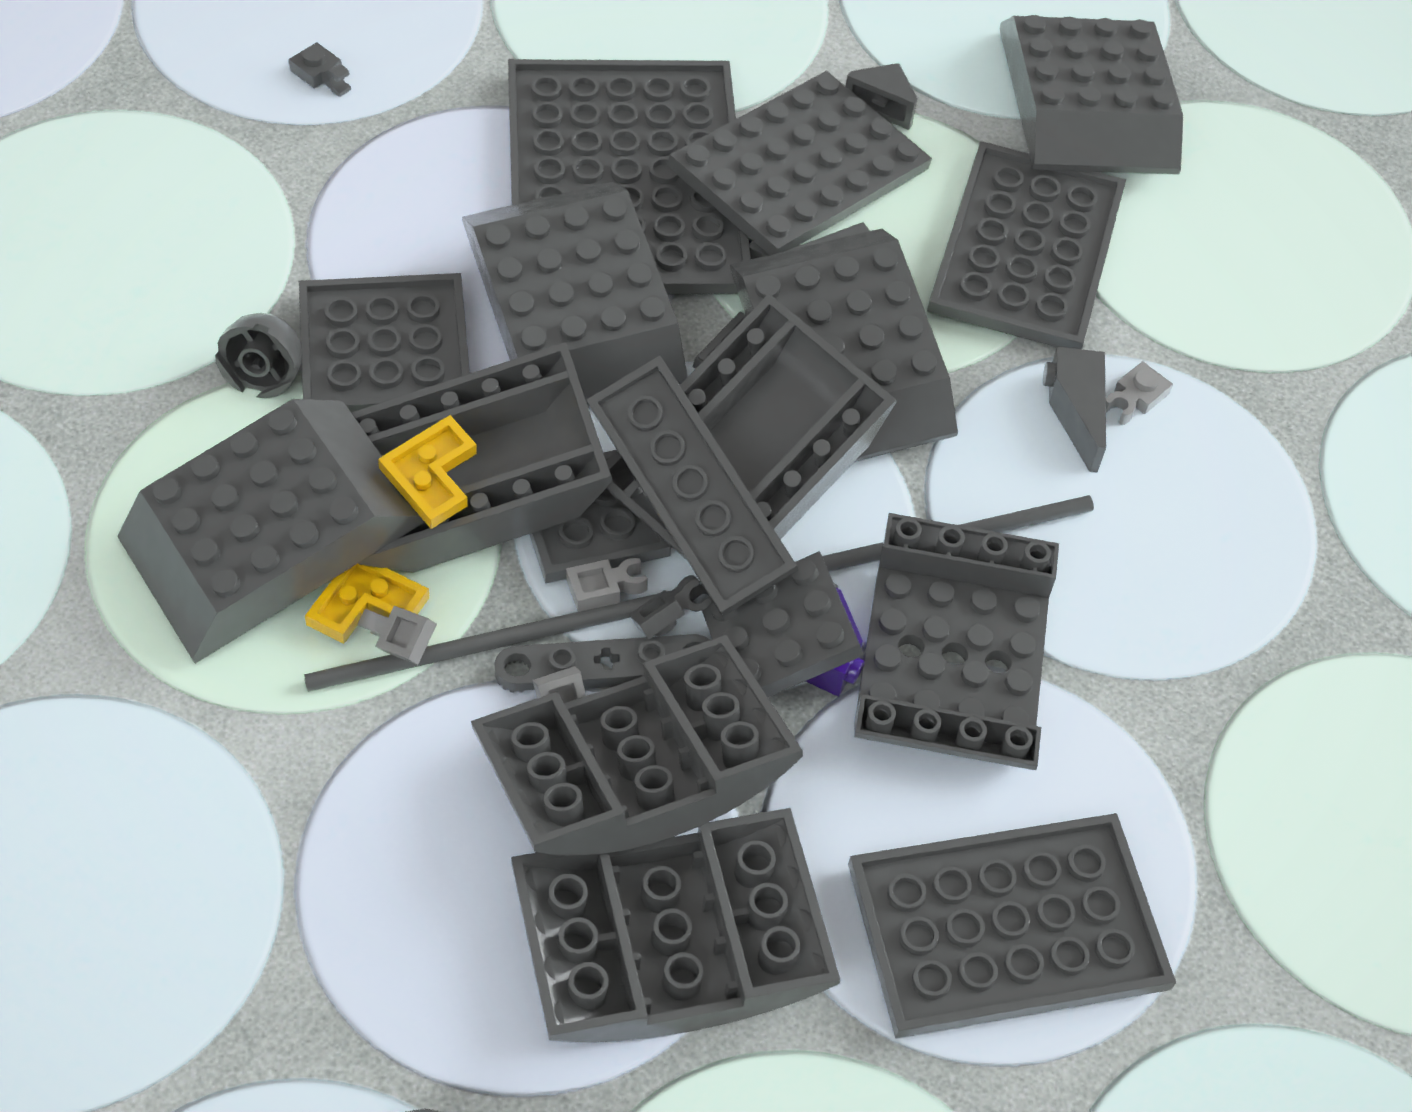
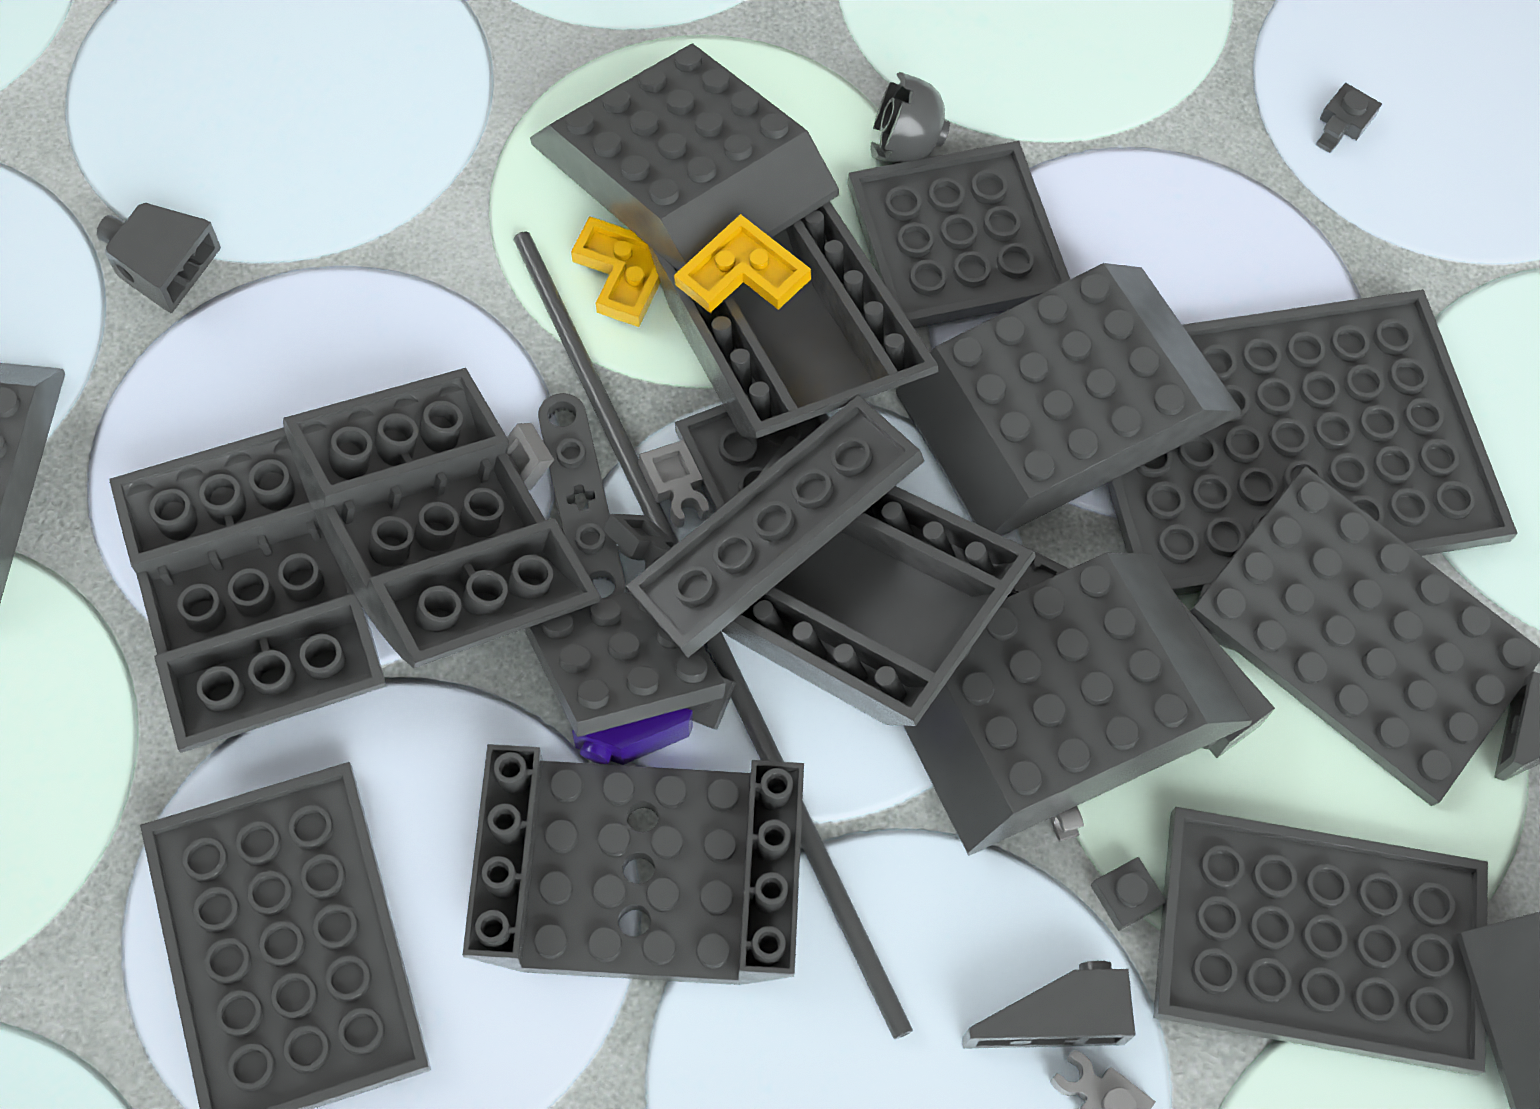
camera: 85 degrees right, 10 degrees up
light grey plate [357,606,437,665] -> none
none -> dark grey torso [97,203,221,313]
none -> dark grey plate [1090,856,1165,931]

